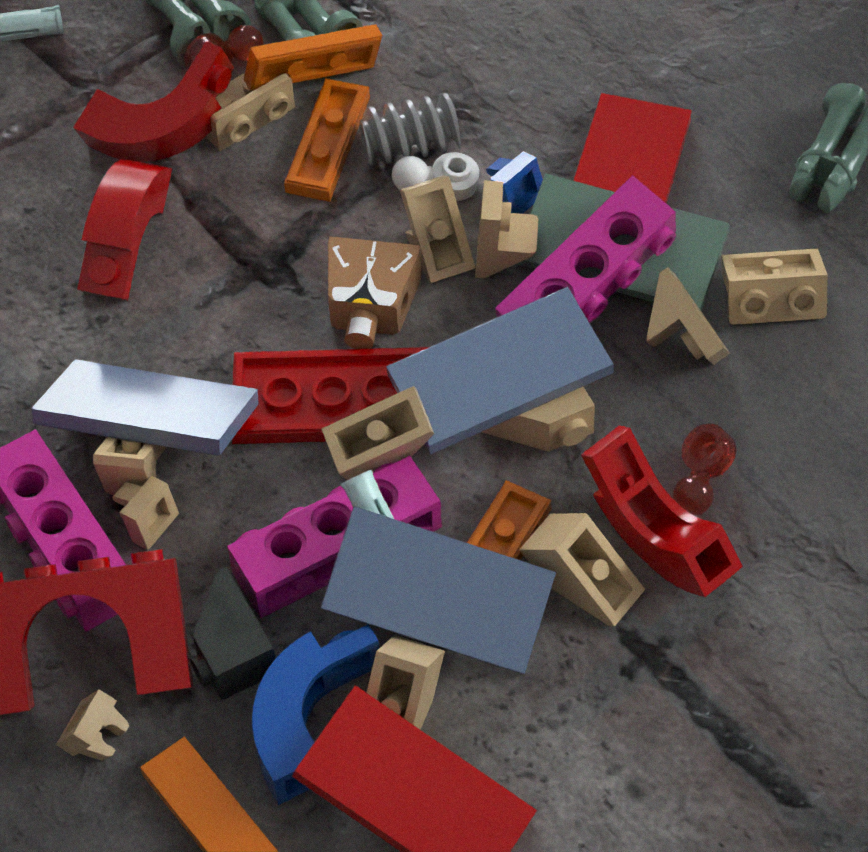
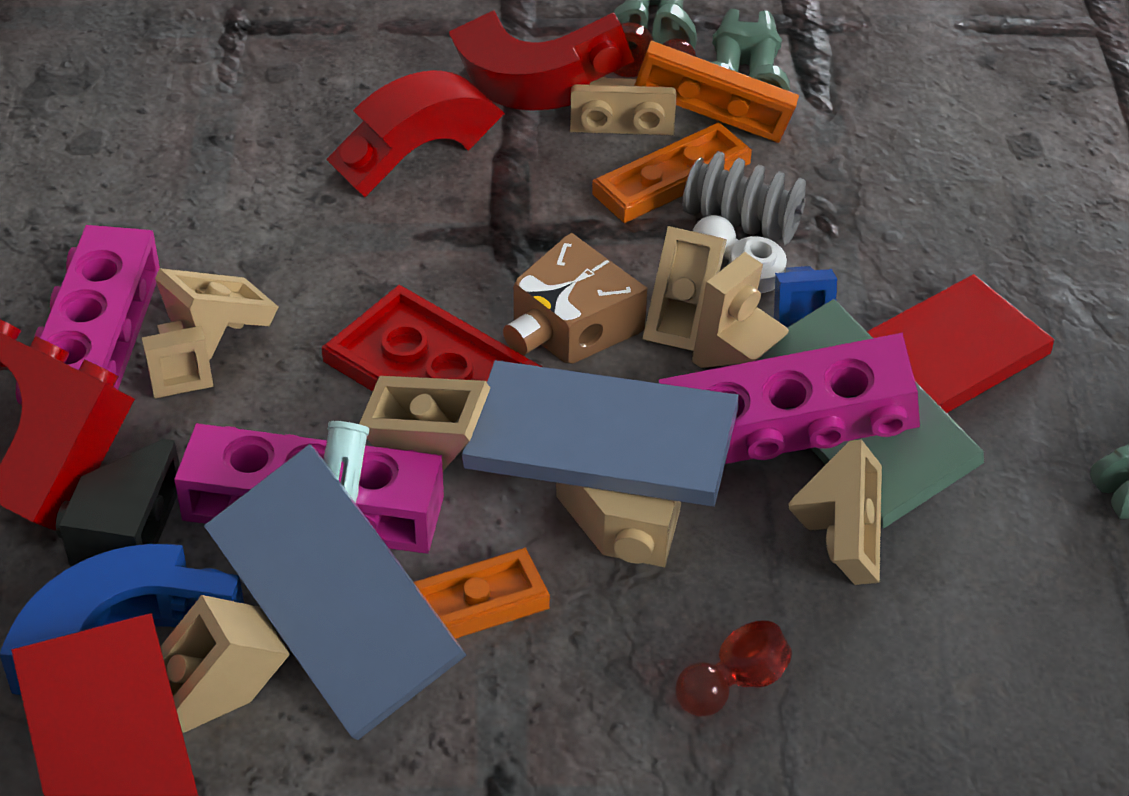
camera: 35 degrees right, 10 degrees down
tile [31,360,259,456] -> none
tan slope [519,513,645,626] -> none
red arch [581,425,743,597] -> none
tan bracket [721,249,828,325] -> none

